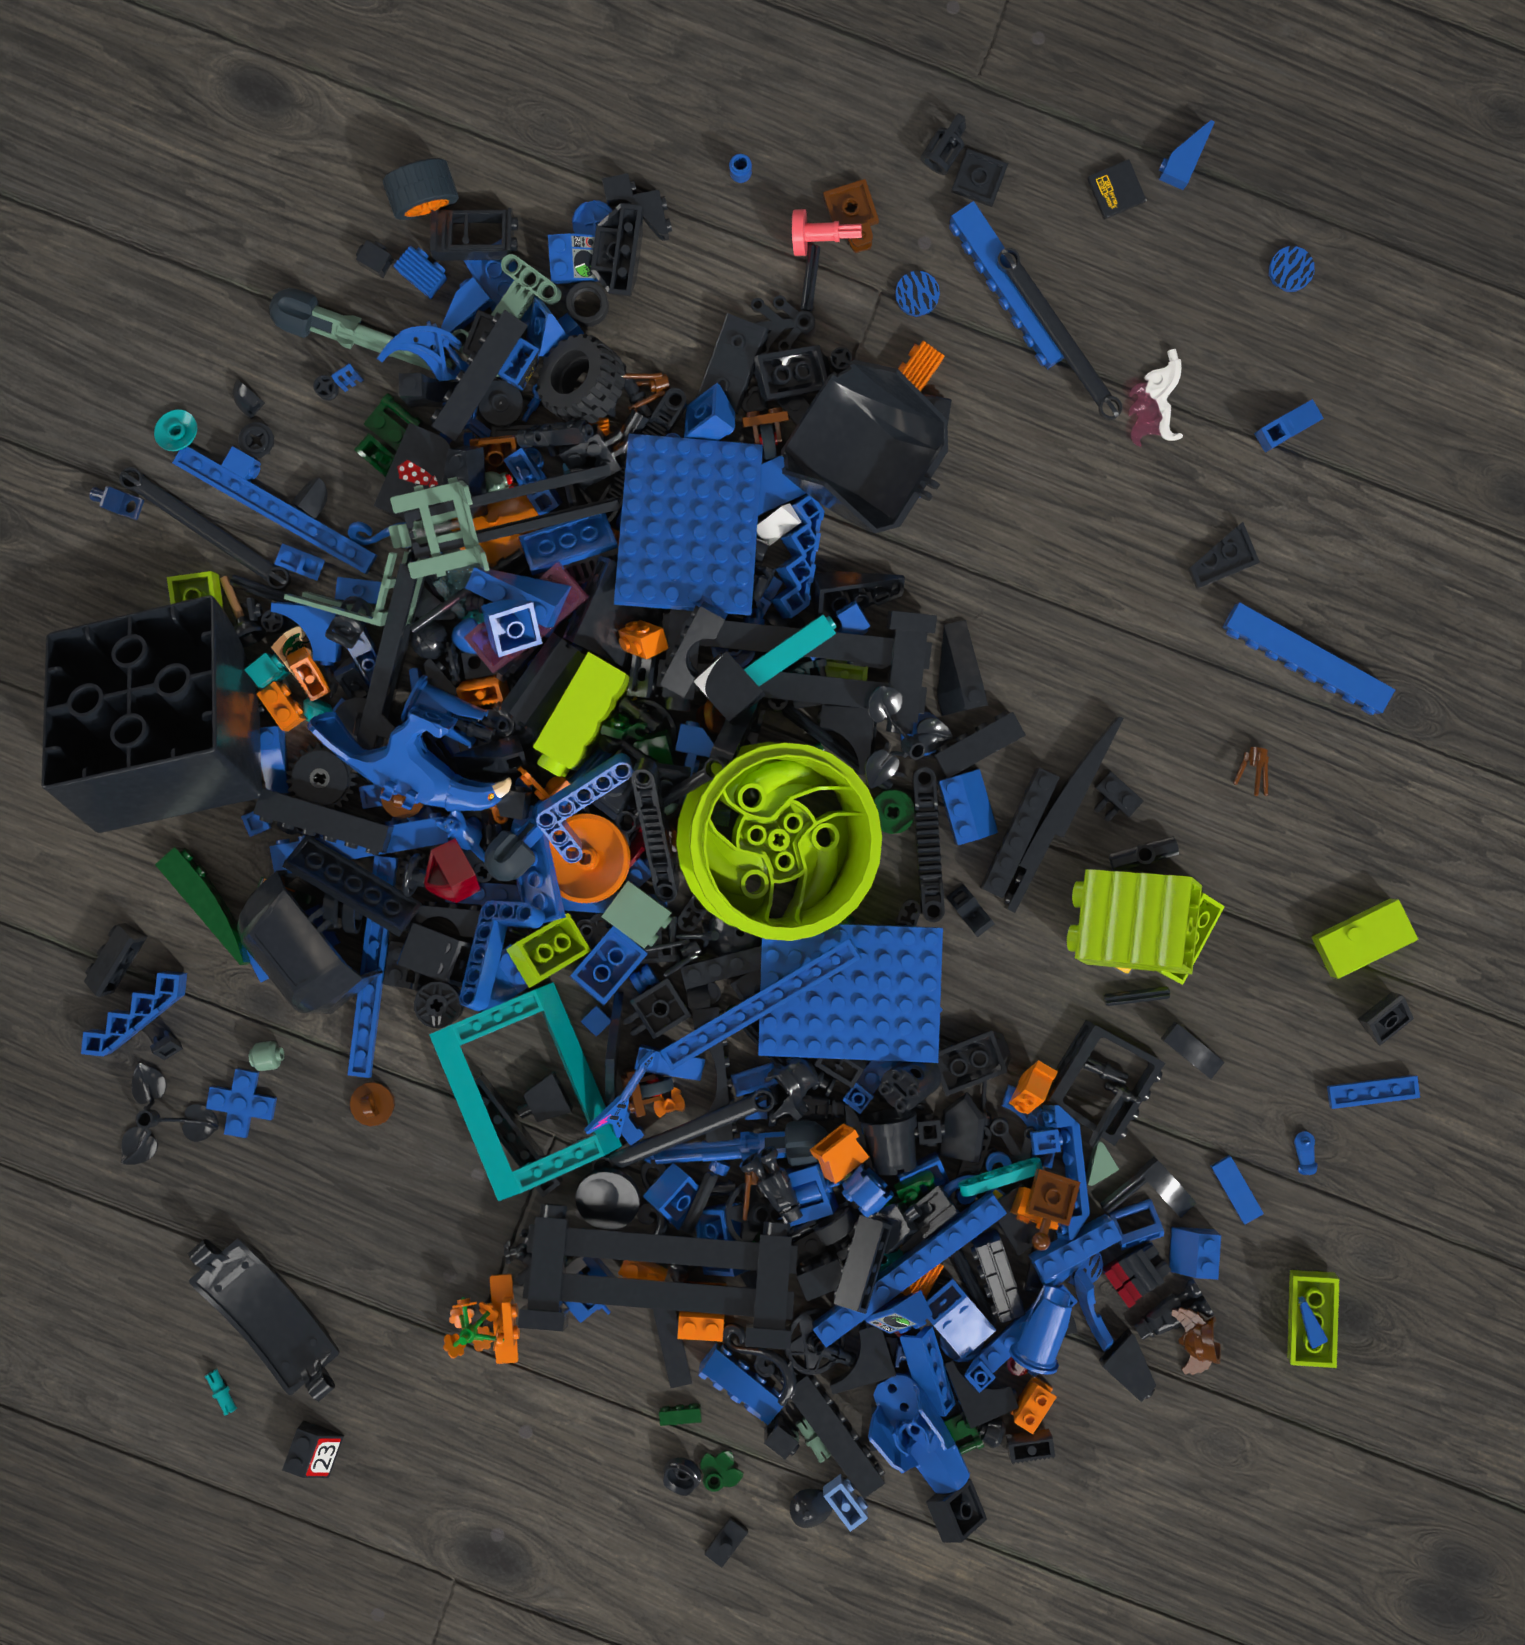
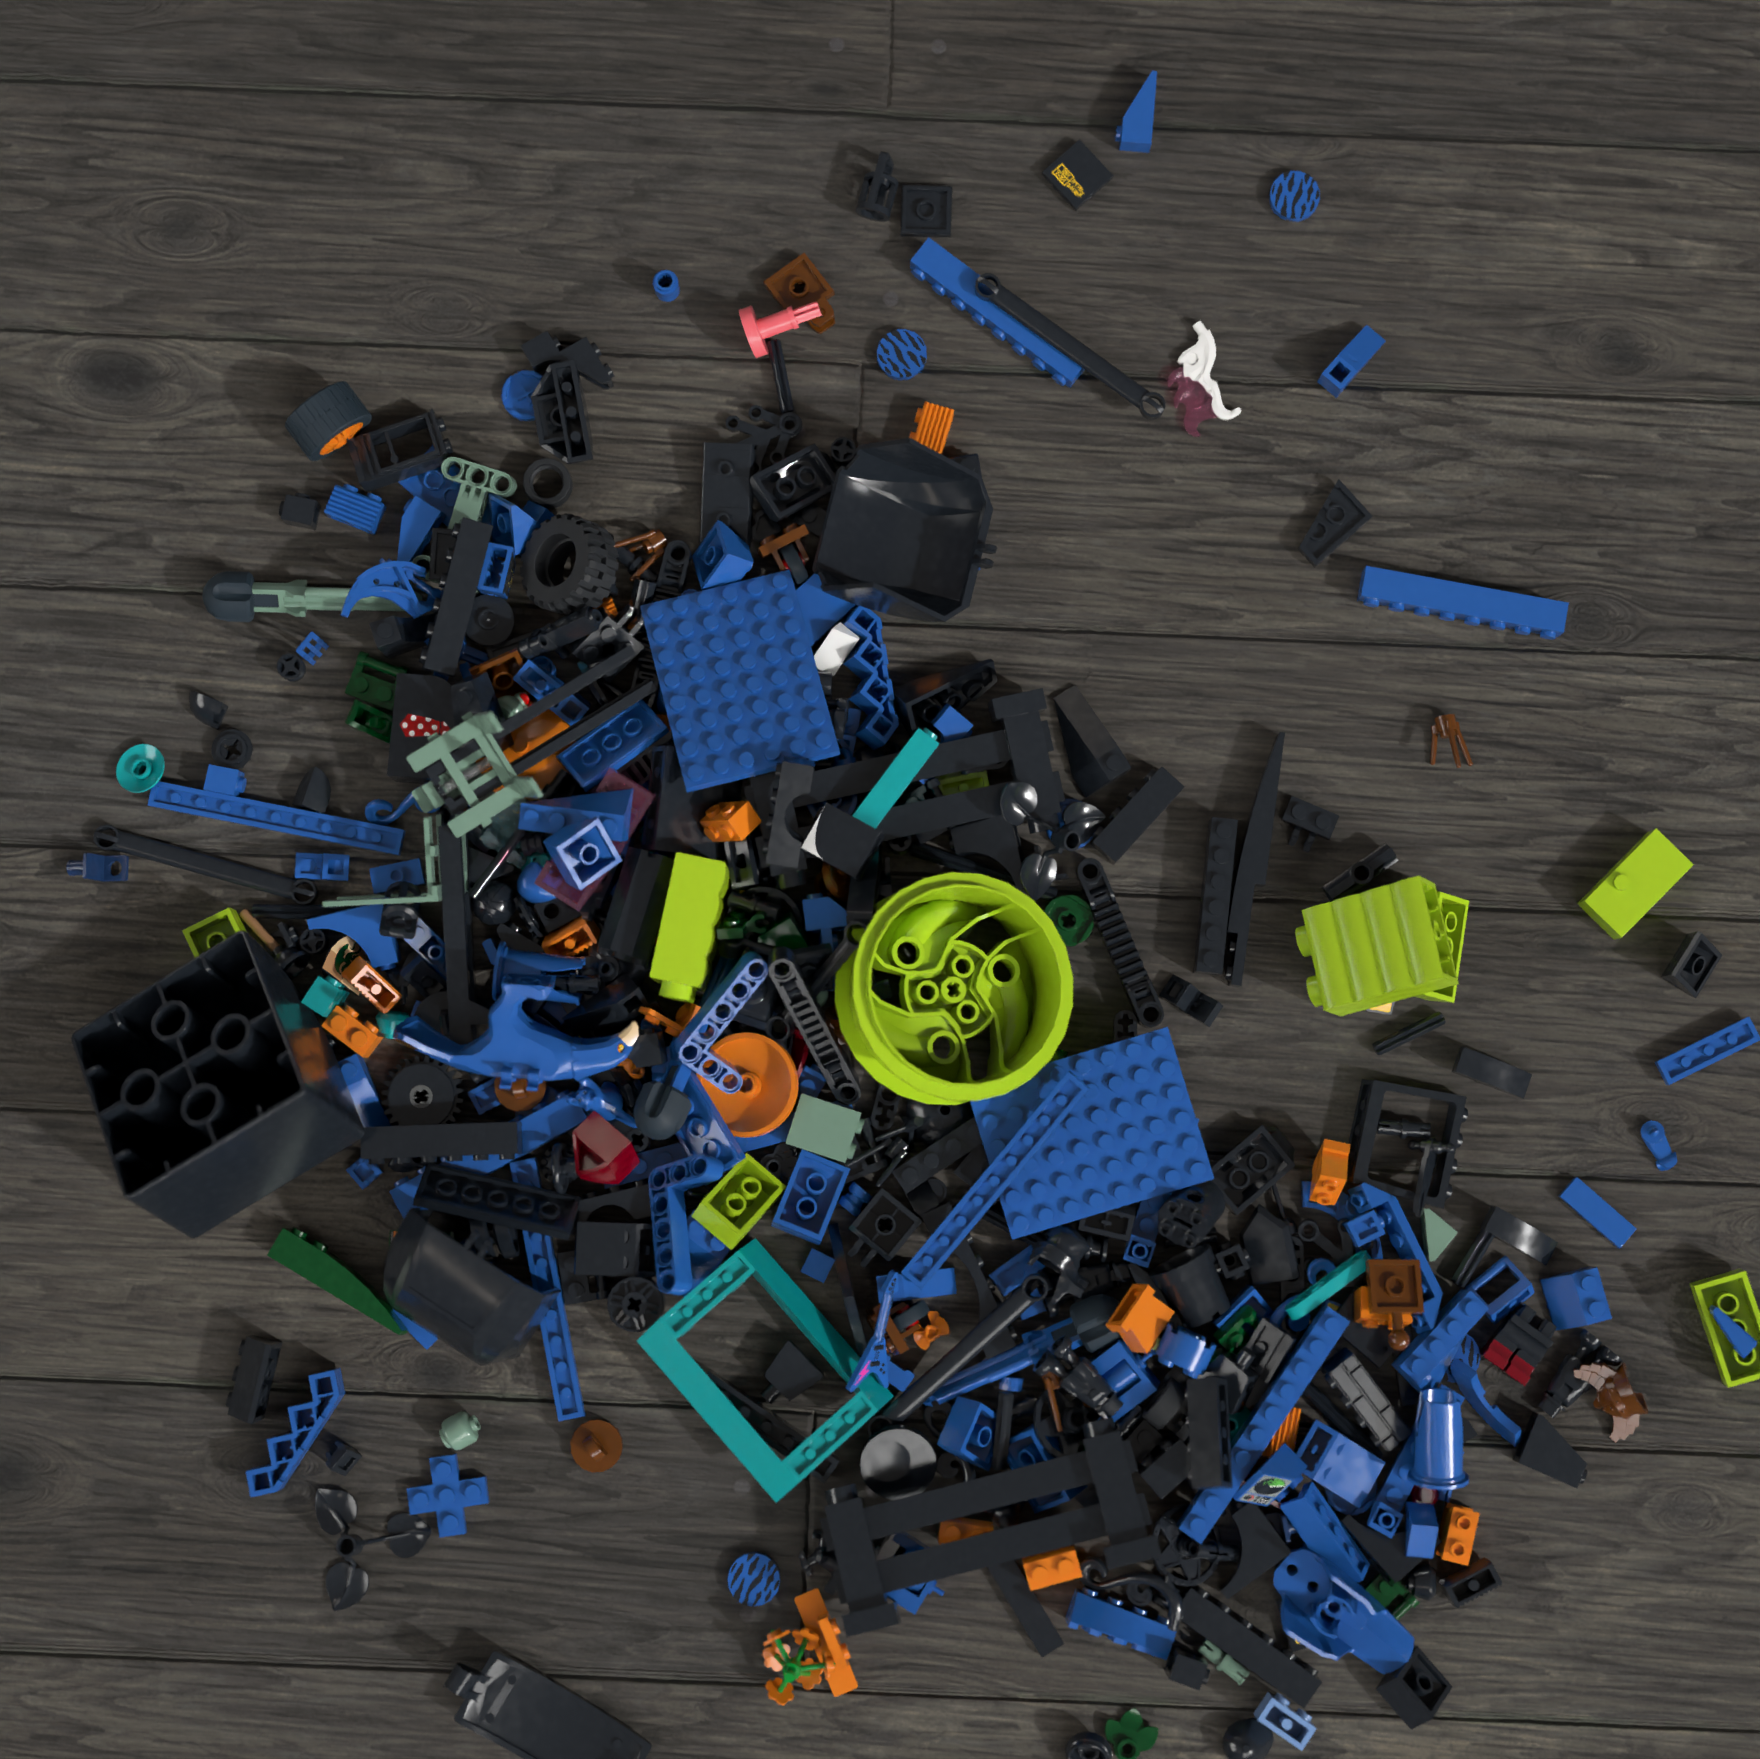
camera: 15 degrees left, 5 degrees down
blue hand [521,384,541,422] -> none
blue slope [548,233,599,284] -> none
dark green piece [659,1403,702,1426] -> none
blue slope [937,769,998,845] -> none
none -> blue tile [728,1552,780,1607]
none -> blue slope [1405,1502,1439,1559]

